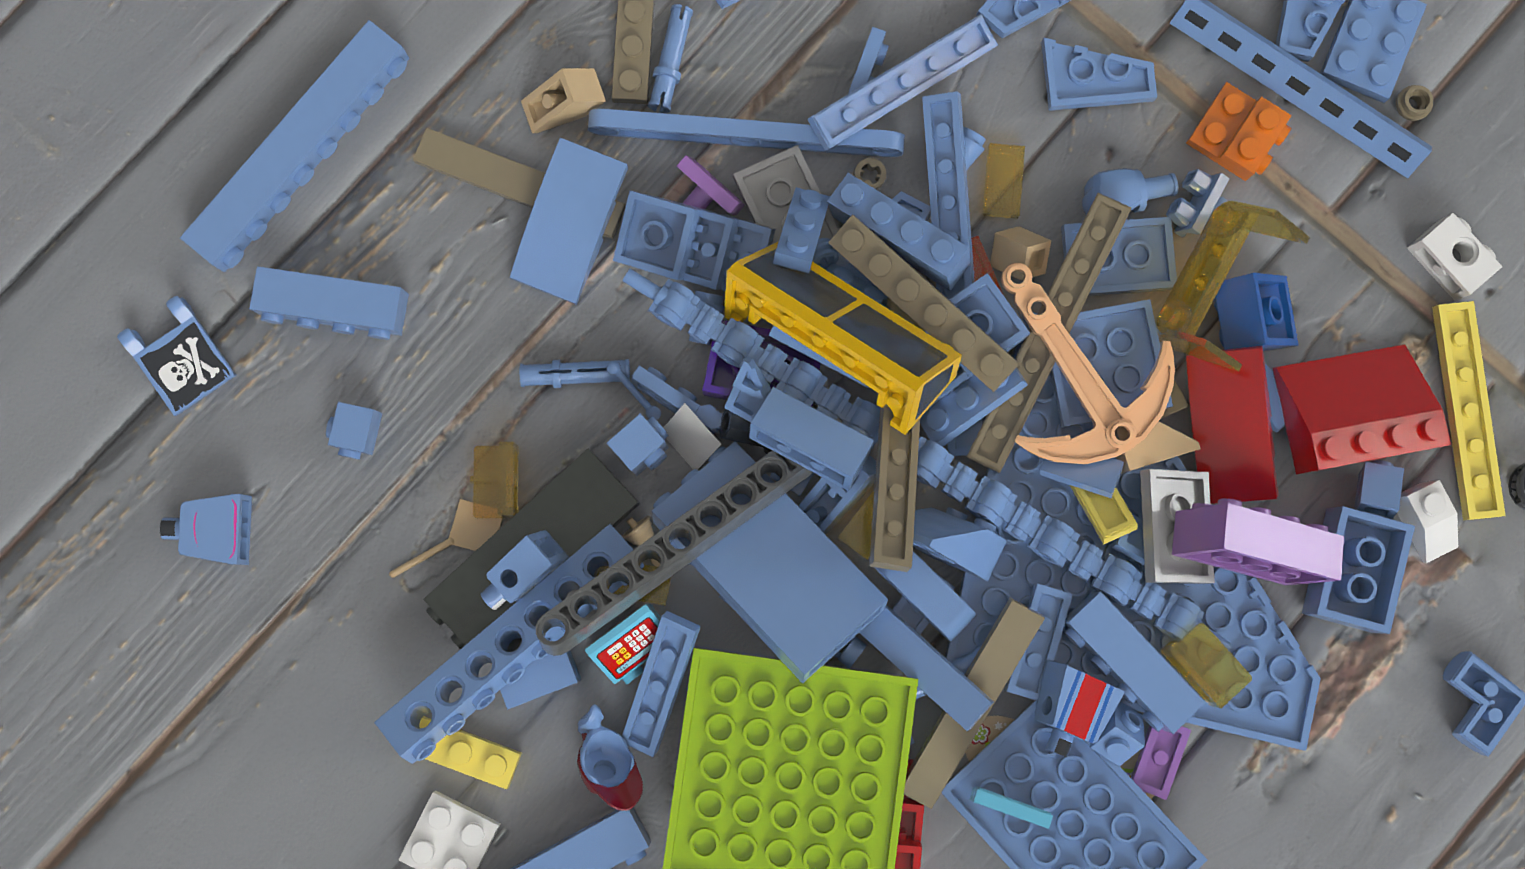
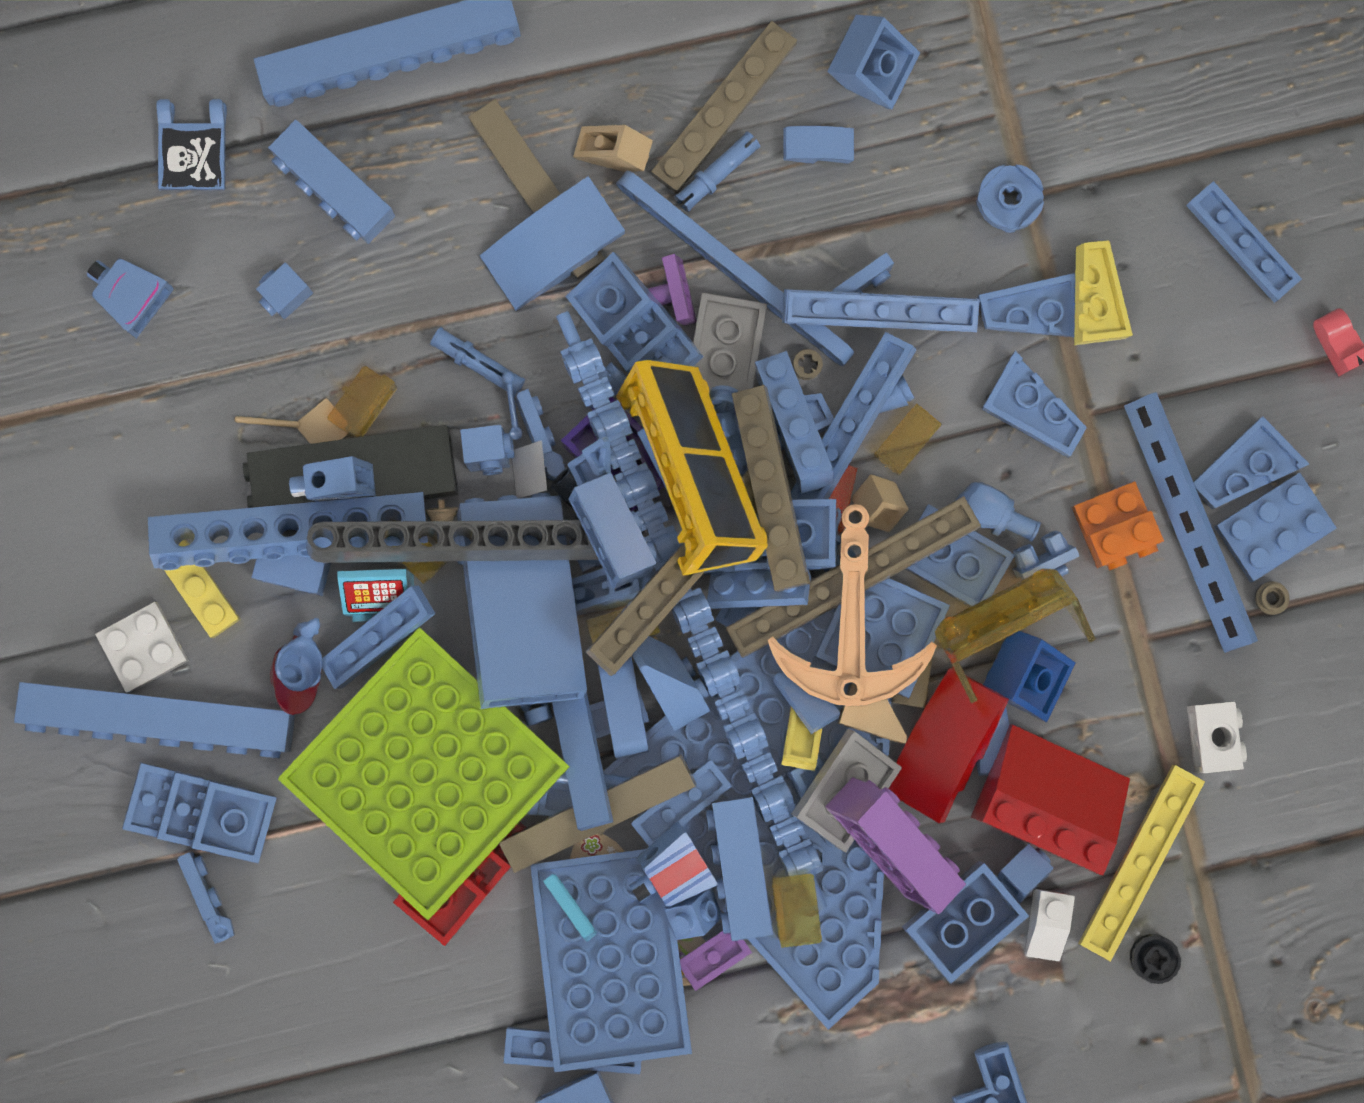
camera: 35 degrees right, 0 degrees up
medium blue plate [773,187,830,273] -> none
none -> medium blue plate [538,783,573,816]

